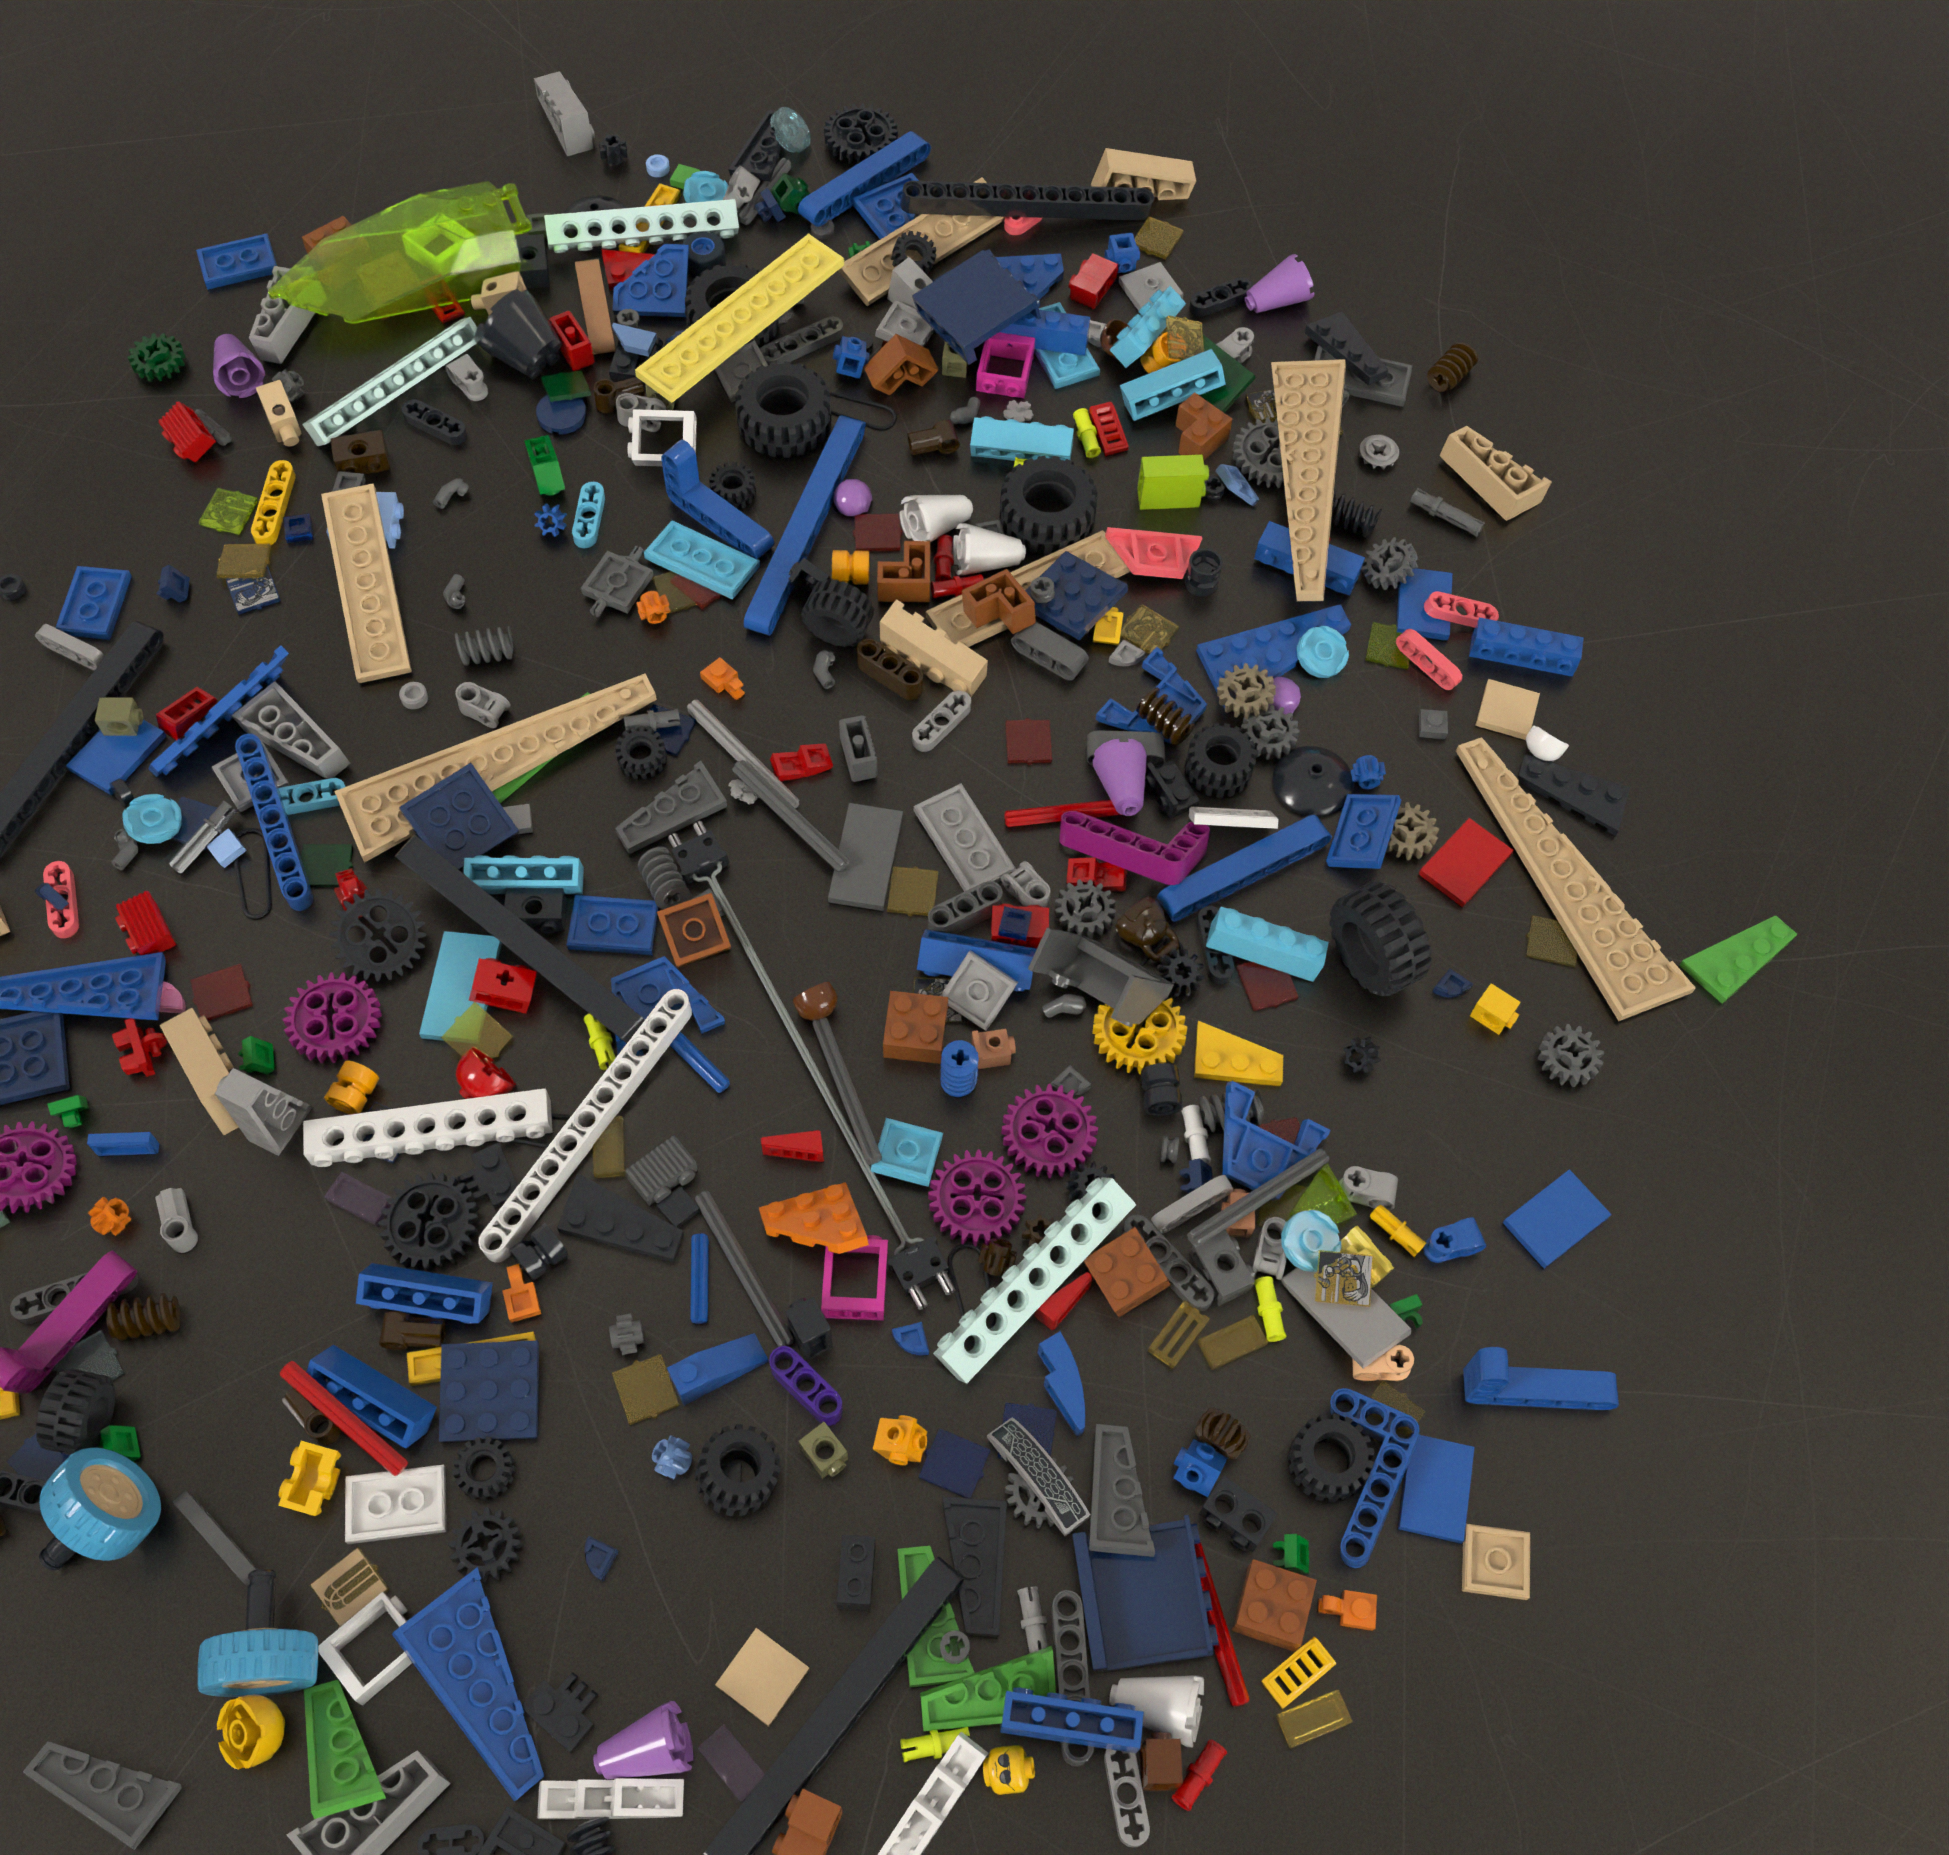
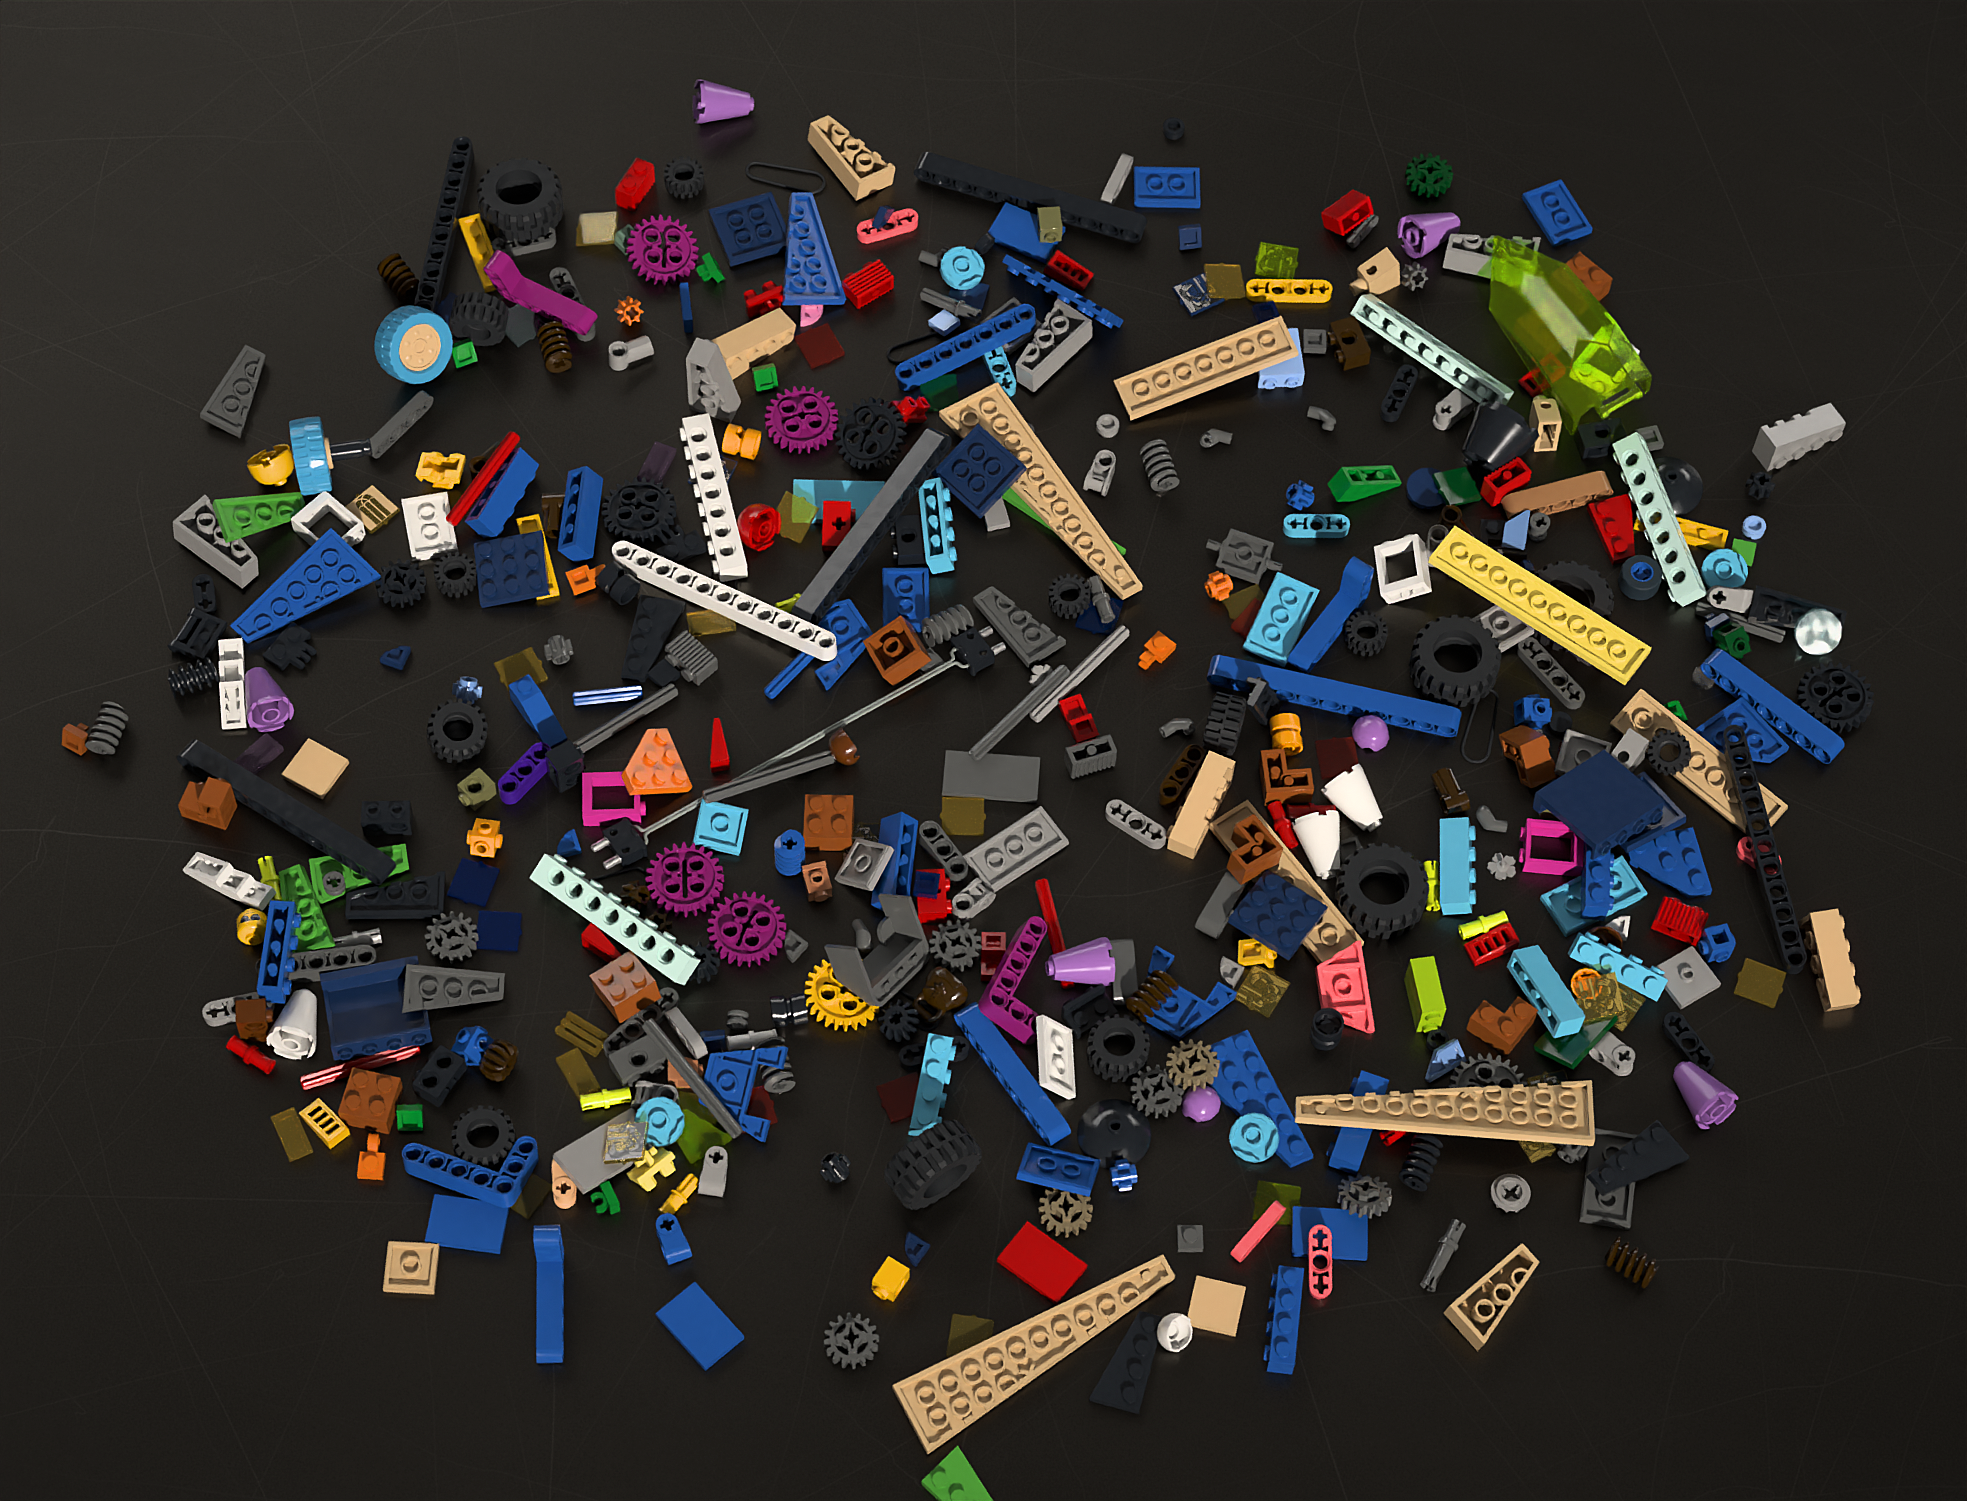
camera: 85 degrees right, 0 degrees up
blue plate [613,244,689,317] -> none
slope [987,1417,1091,1536] -> none
clear red piece [1005,718,1052,765] -> none
dark grey bush [1030,577,1055,603] -> none
blue slope [1037,1331,1085,1438] -> none
yellow wing [1194,1021,1283,1086] -> none

